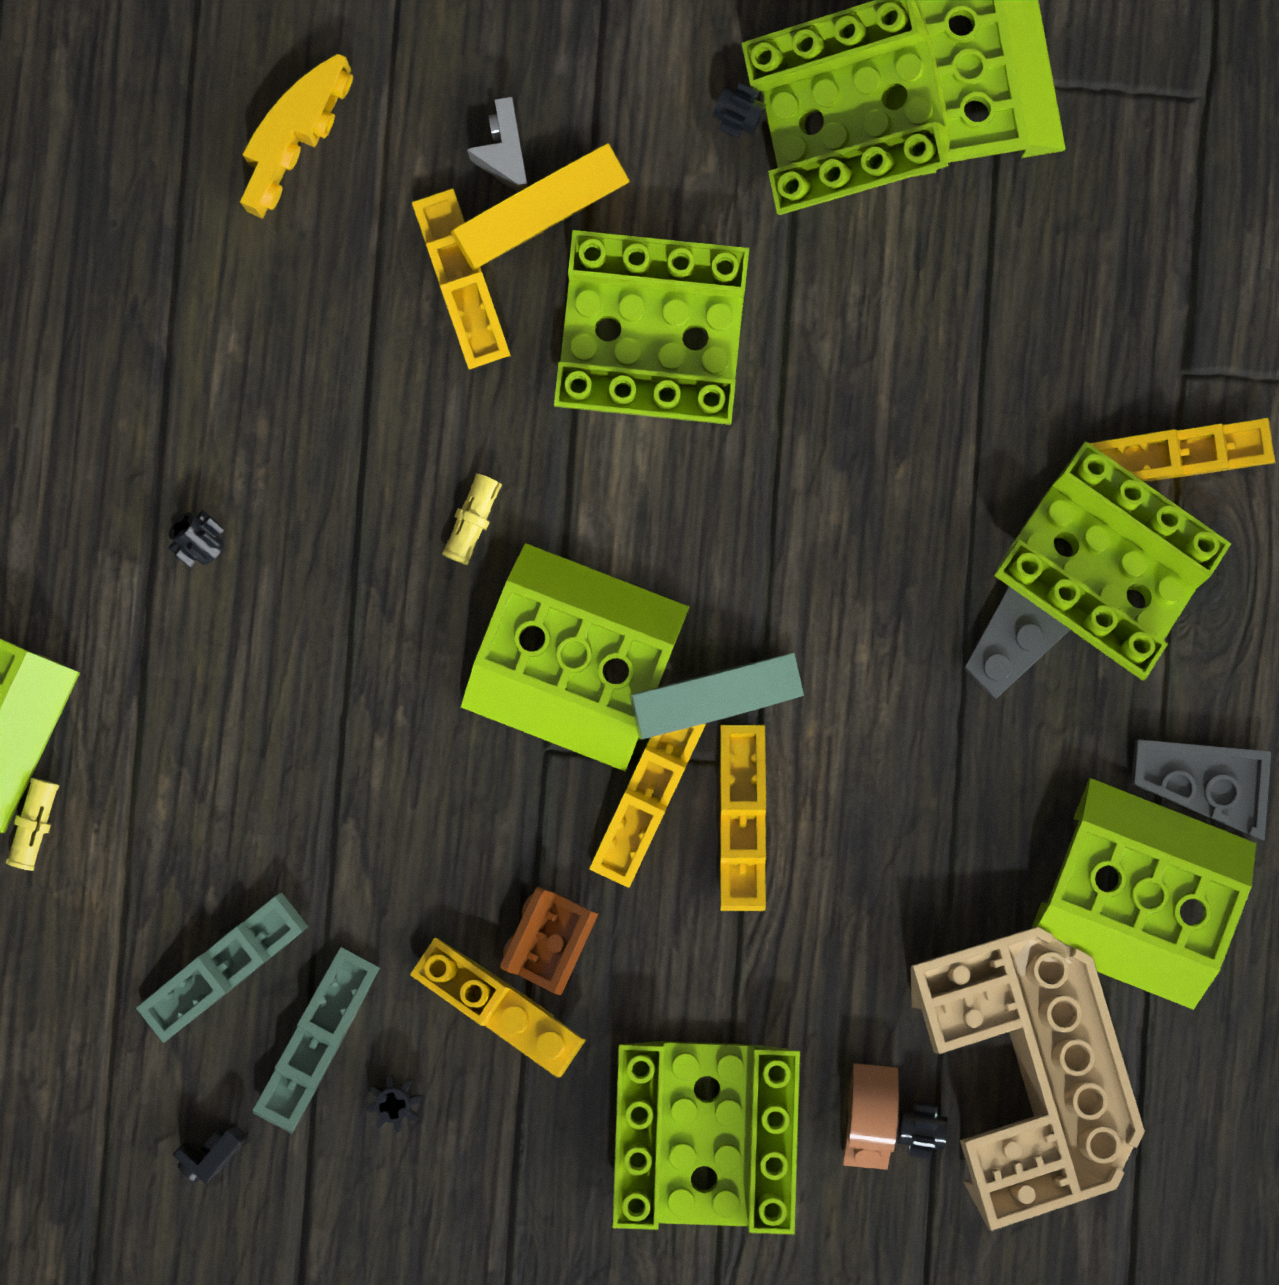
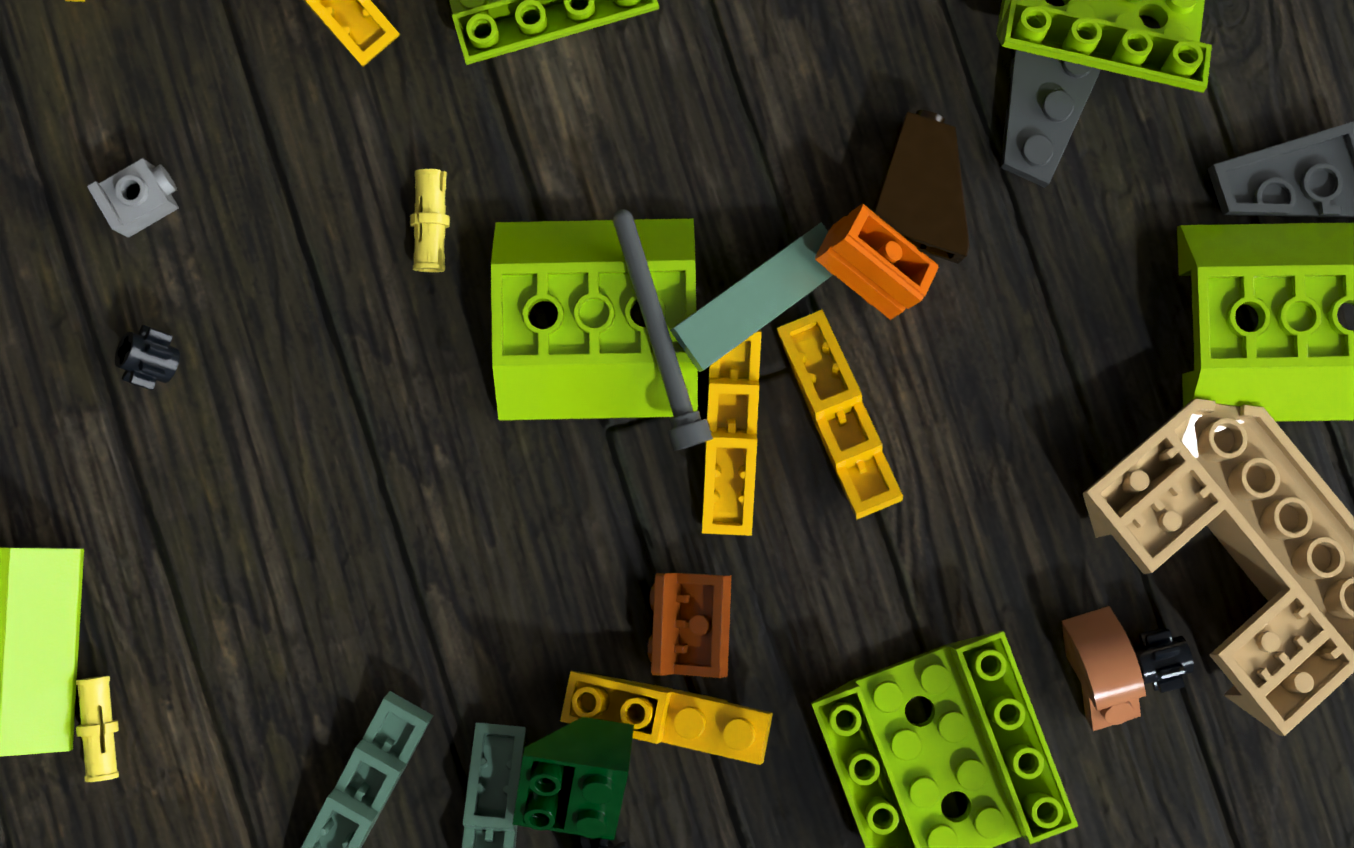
camera: 30 degrees left, 0 degrees up
none -> light grey brick [87,158,179,238]
none -> dark green slope [512,717,634,840]
none -> dark grey piece [613,209,713,451]
none -> orange brick [815,203,939,320]
none -> dark brown slope [872,110,970,264]

